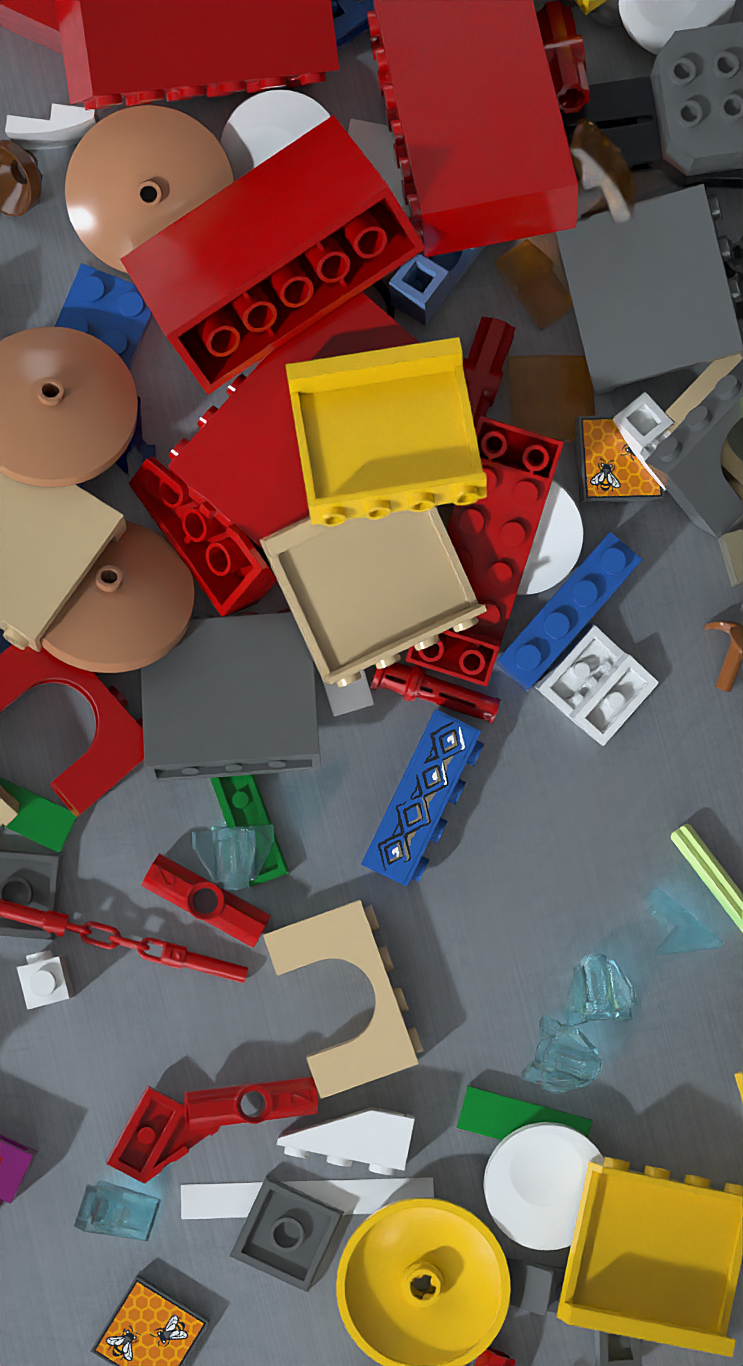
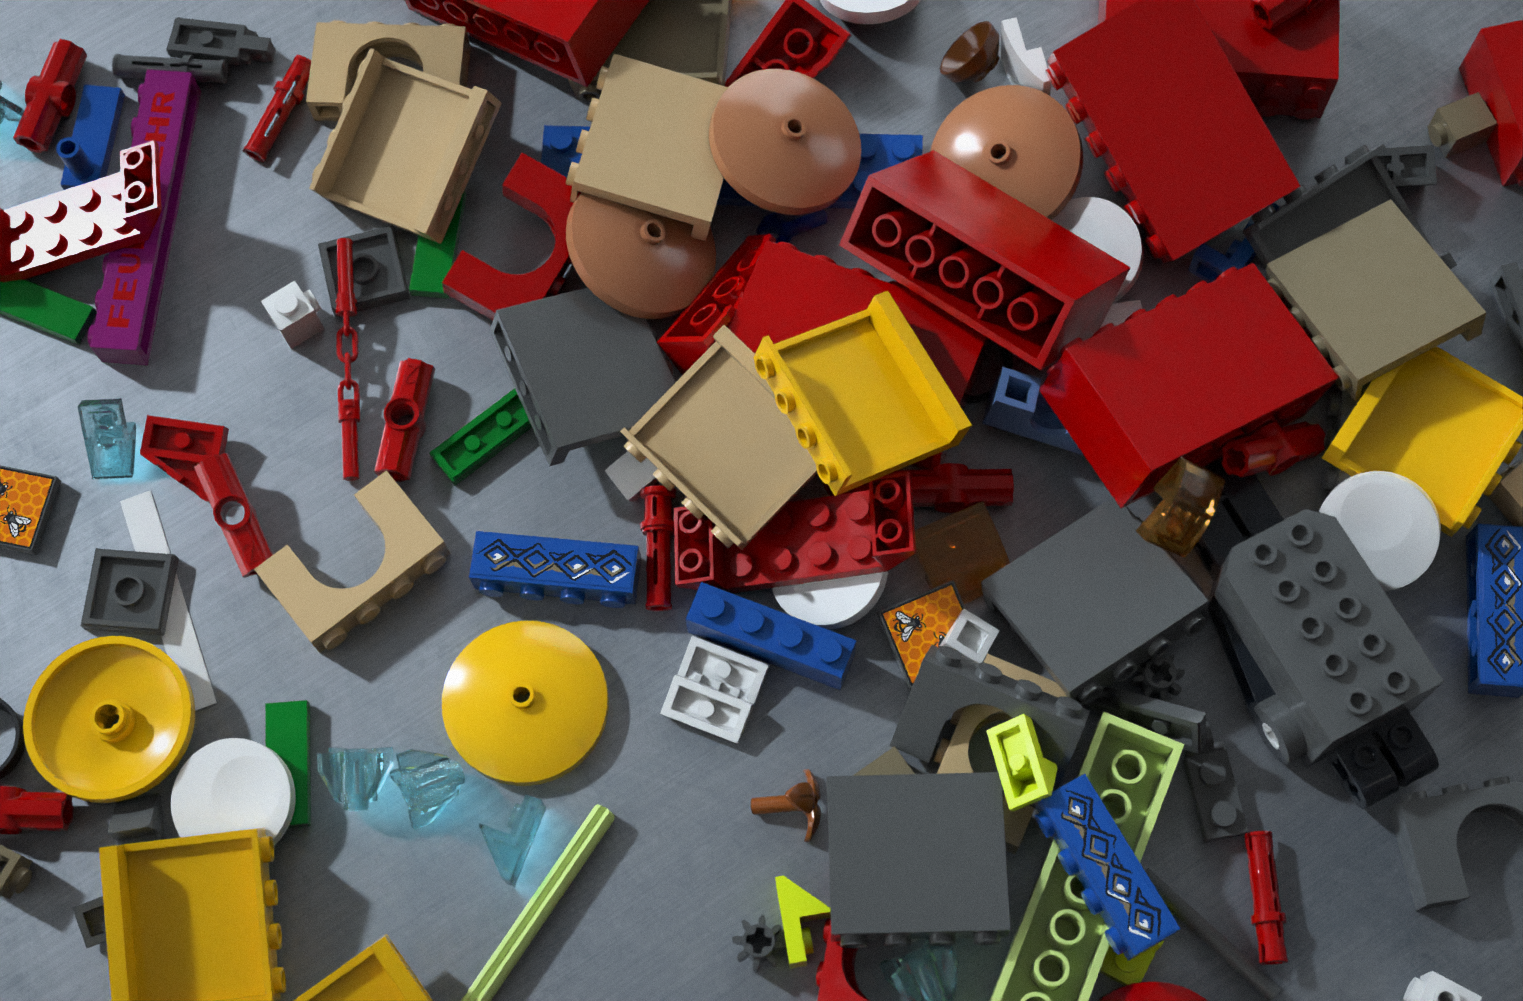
camera: 75 degrees right, 15 degrees down
clear light blue brick [192,824,274,890] -> none
white slope [277,1107,415,1175] -> none
clear orange slope [493,238,574,331] -> none
none -> yellow dish [442,621,609,786]

